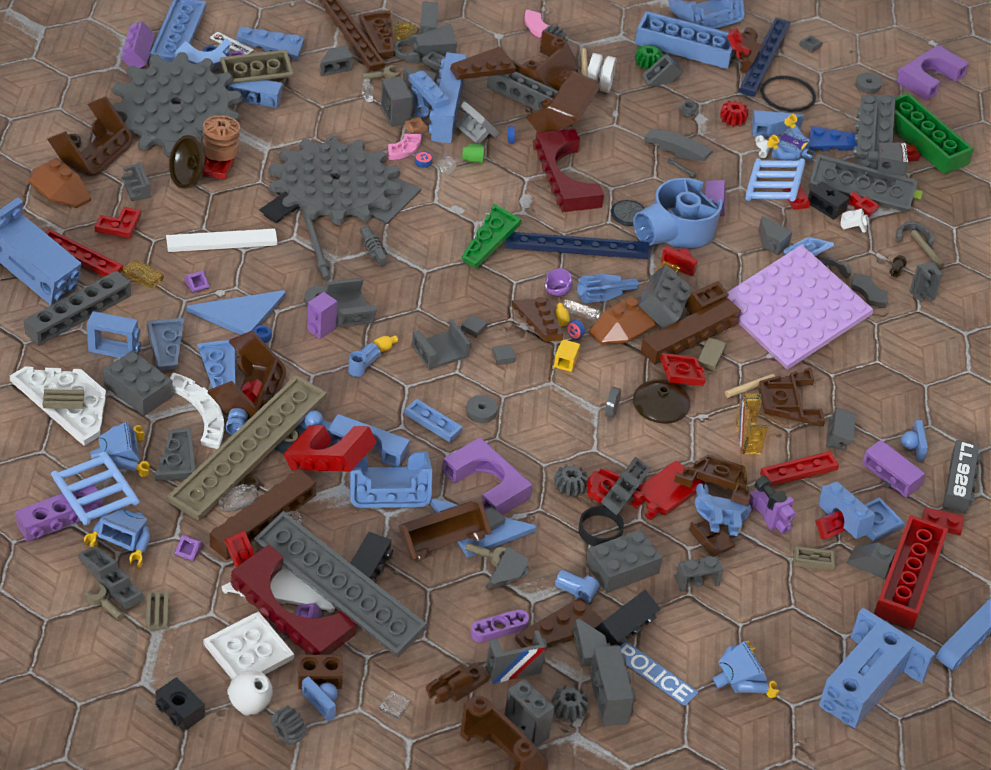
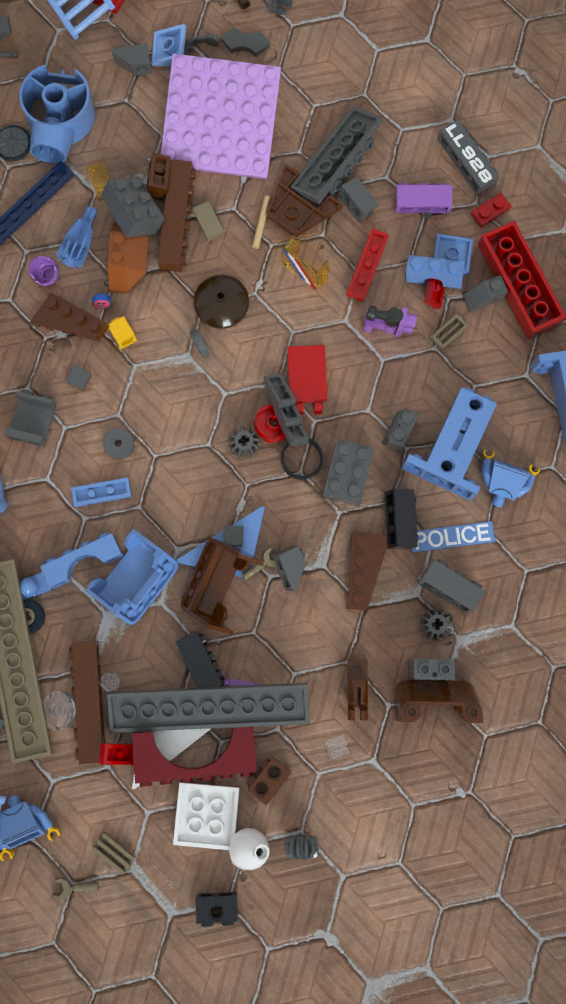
camera: 45 degrees left, 35 degrees up
dark grey slope [78,545,144,609] -> none
medium lavender slope [174,535,204,561] -> none
dark brown tile [239,475,260,494] -> none
red arch [283,425,377,472] -> none
medium lavender slope [295,603,323,619] -> none
medium blue tile [302,676,338,721] -> none
medium lavender arch [442,438,532,515] -> none
dark grey tile [461,315,487,337] -> none
medium lavender beam [470,610,529,642] -> none
dark grey panel [486,630,547,684] -> none
yellow cylinder [554,303,570,327] -> none
medium blue piece [555,570,600,604] -> none
clear plate [563,299,603,321] -> none
dark grey slope [572,619,610,667] -> none
red plate [660,353,706,386] -> none
red tile [661,246,698,277] -> none
reddish brown wing [674,455,750,506] -> none
reddish brown piece [689,520,736,557] -> none
medium blue connector [695,484,752,536] -> none
medium lavender hinge [705,180,726,216] -> none
medium blue tile [901,420,928,462] -> none
none -> dark grey plate [290,106,383,204]
none -> medium blue brick [401,388,497,501]

